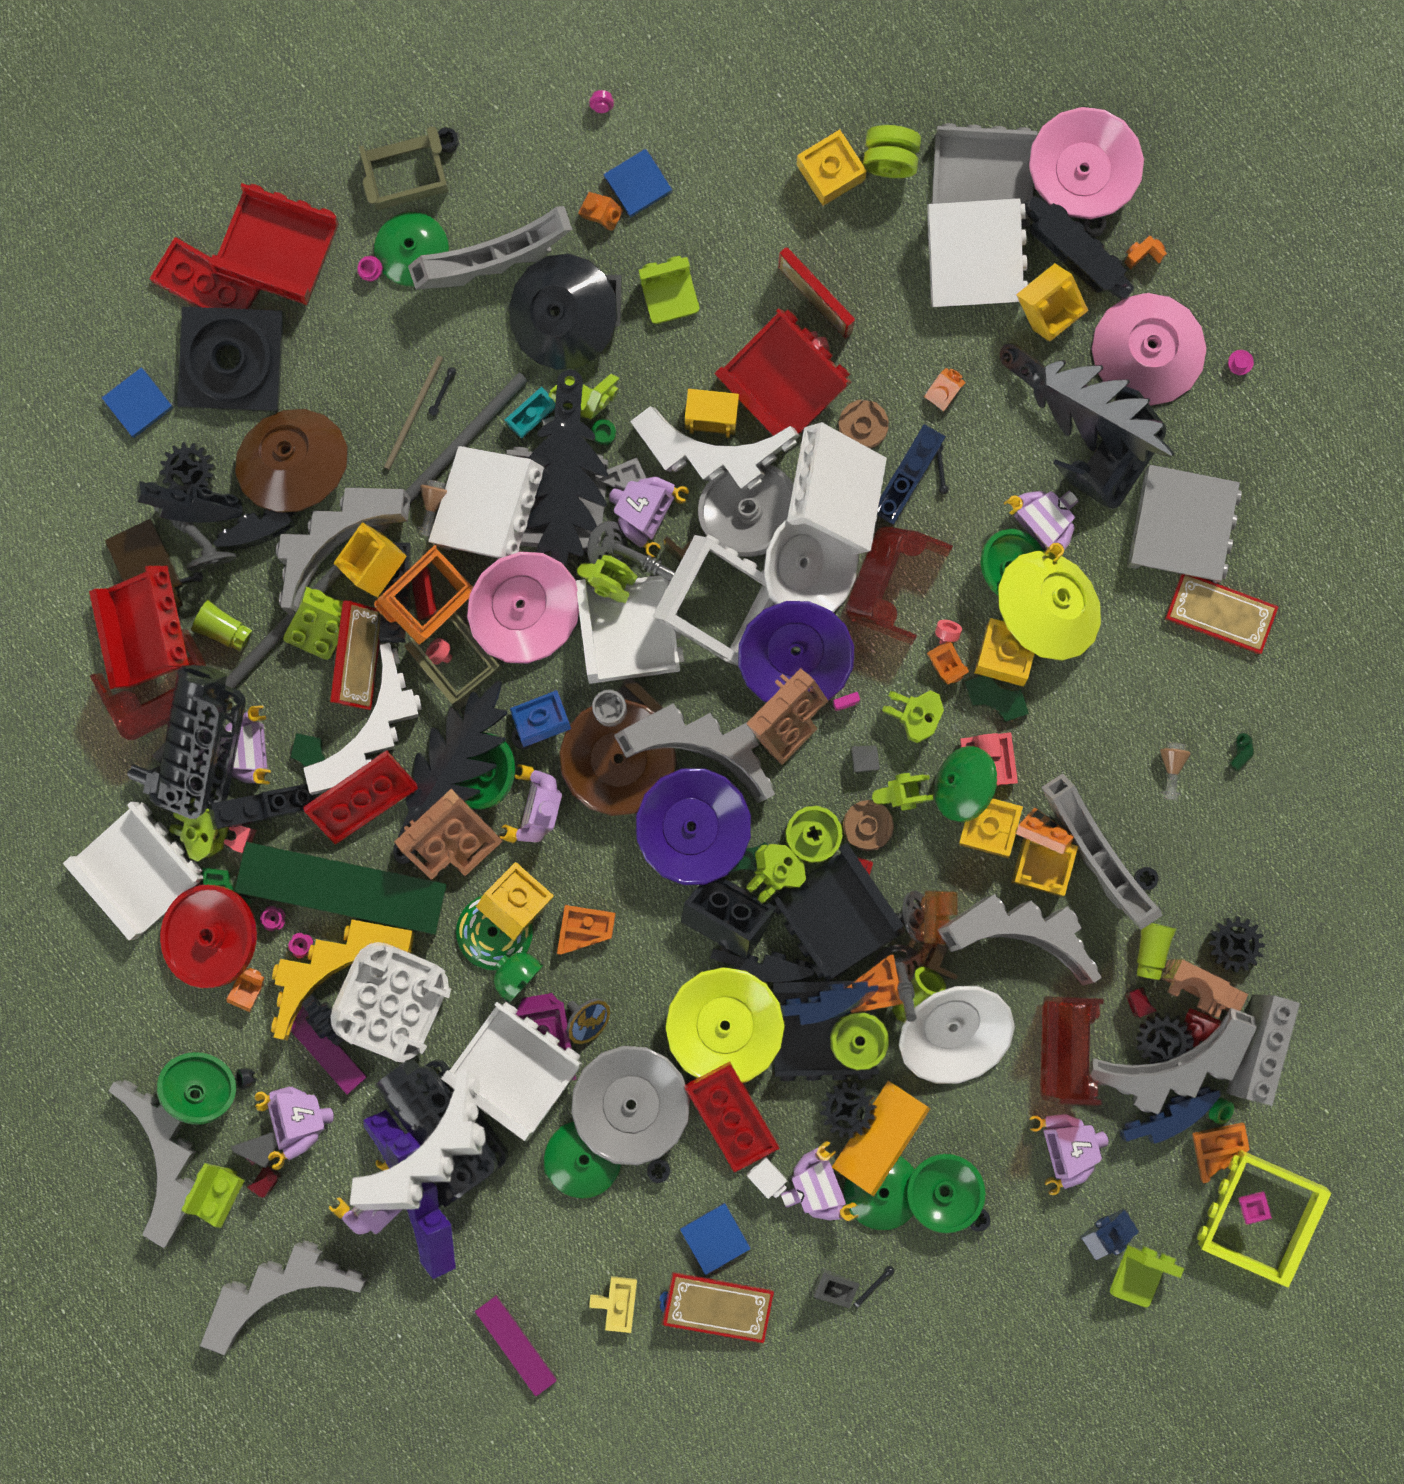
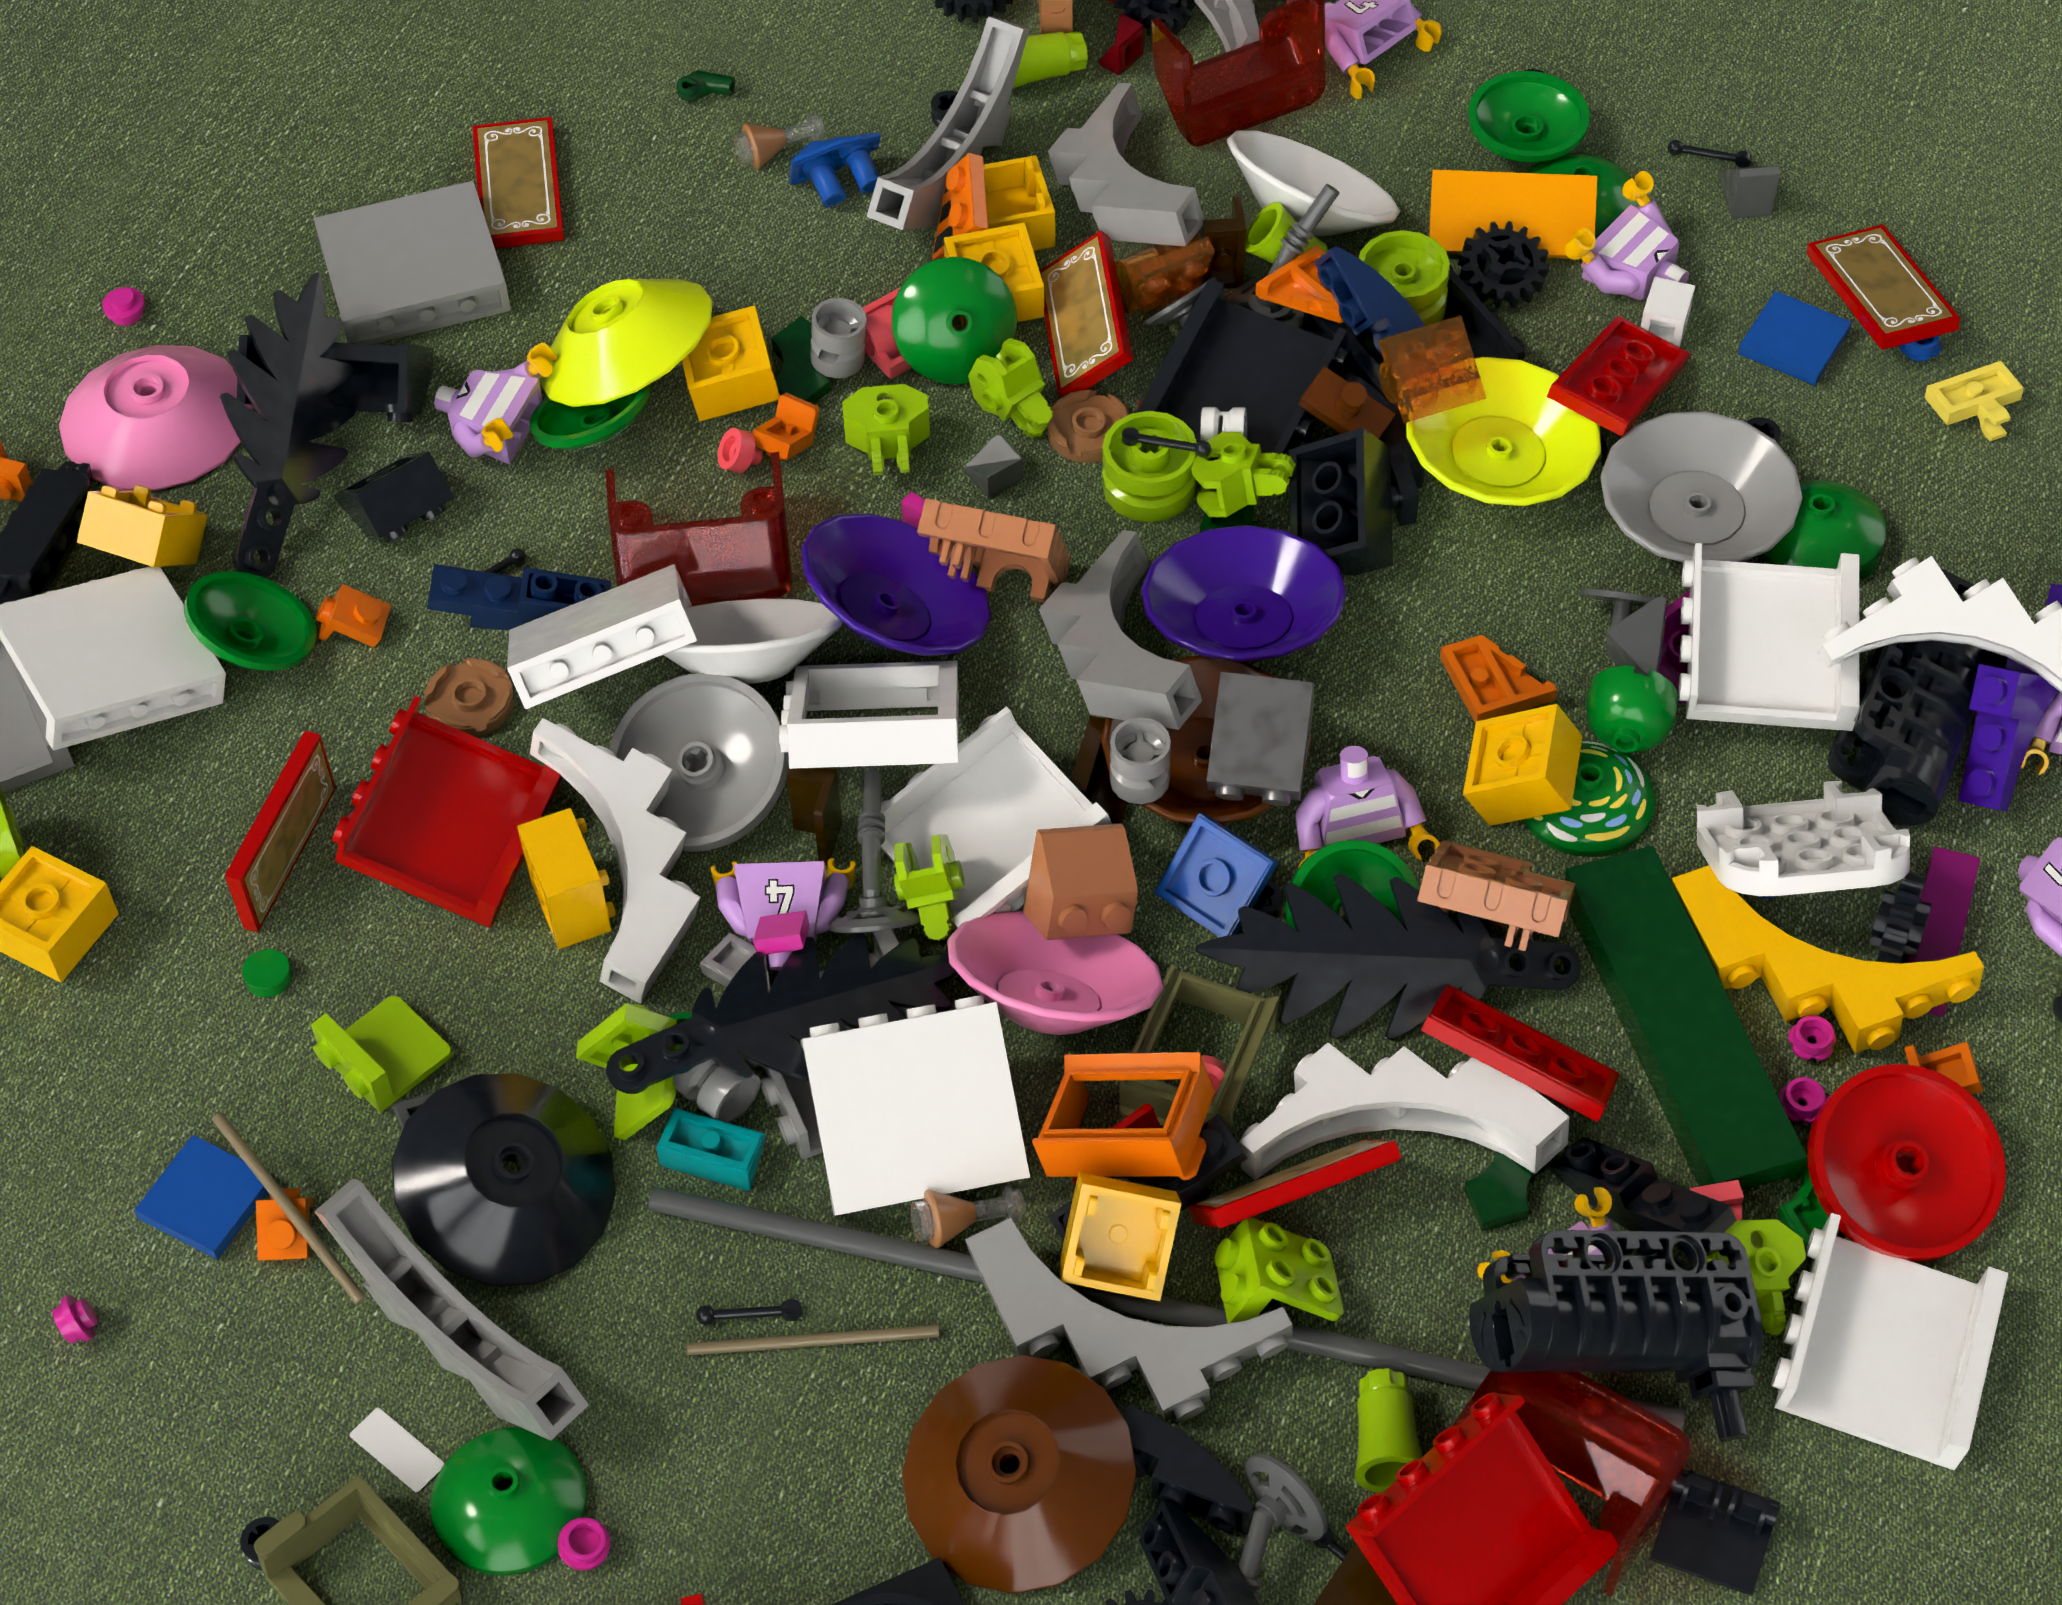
camera: 120 degrees left, 30 degrees down
none -> green dish [184,571,317,671]
none -> dark tan axle [212,1112,367,1305]
none -> green tile [242,949,292,997]
none -> black slope [334,451,454,542]
none -> white sticker [350,1408,445,1492]
none -> dark pink tile [753,910,810,955]
none -> blue connector [789,132,881,207]
none -> light grey wheel [810,298,867,378]
none -> nougat slope [1023,824,1138,940]
none -> pearl gold tile [1040,230,1133,397]
none -> black hinge [1122,427,1212,457]
none -> white wheel [1200,407,1248,441]
none -> flat silver slope [1206,672,1314,806]
none -> reddish brown tile [1298,366,1395,439]
none -> clear orange plate [1378,316,1486,424]
none -> dark grey slope [1606,597,1666,676]
none -> black hinge [1650,1467,1780,1596]

